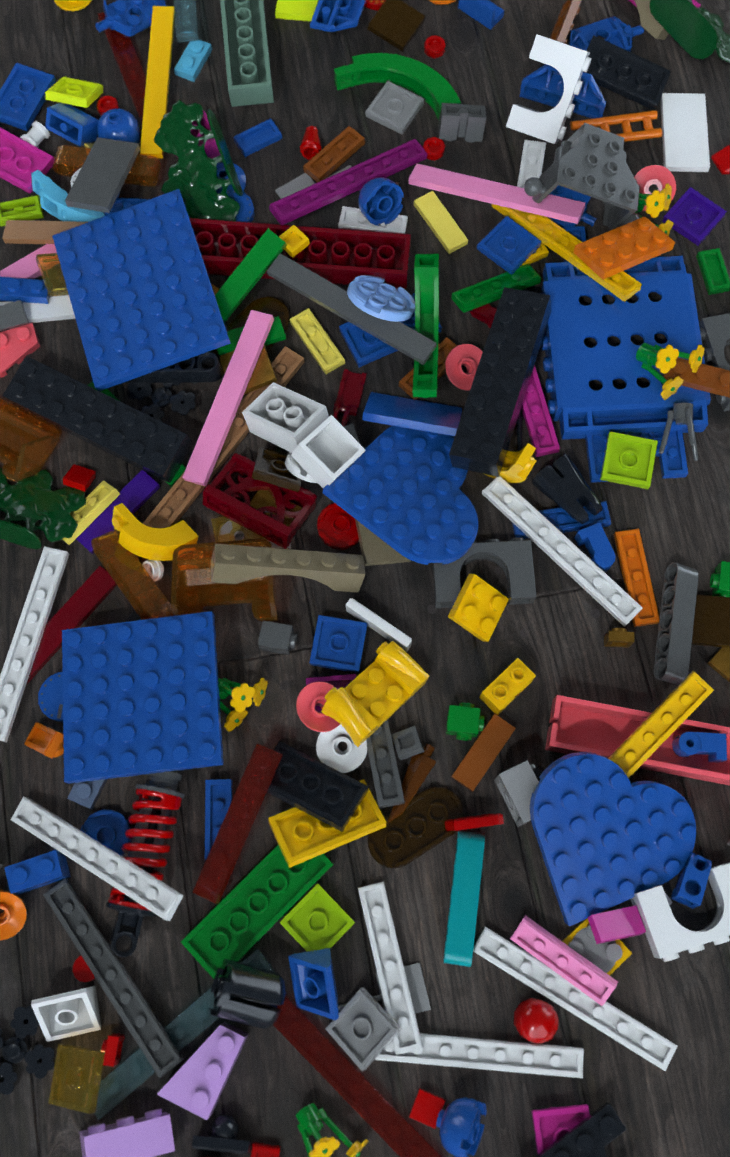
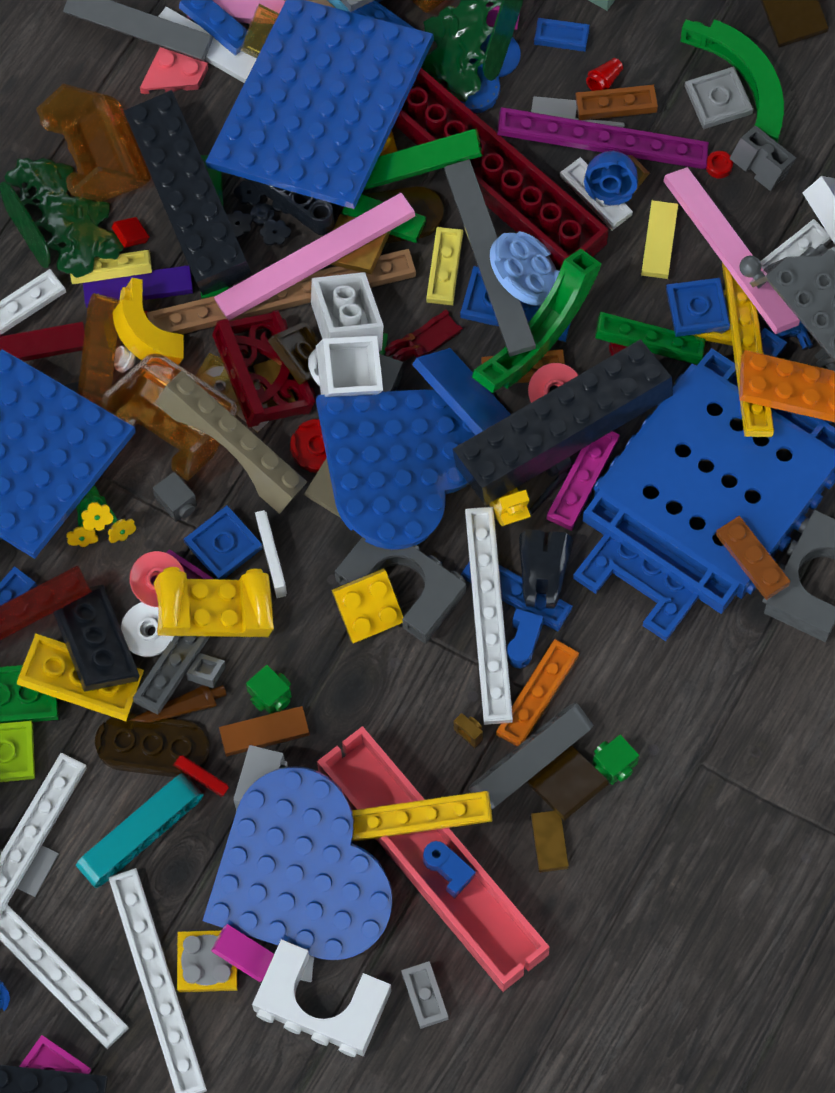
camera: 40 degrees right, 5 degrees down
yellow tile [279,225,310,258] -> none
red tile [424,36,445,58] -> none
yellow brick [479,658,536,715] -> none
bright pink tile [510,915,618,1006] -> none
red hair [514,998,559,1044] -> none
lime plate [600,431,658,489] -> none
plant [636,343,705,400] -> none
dark grey plant [659,403,698,461] -> none
blue leg [670,852,712,909] -> none

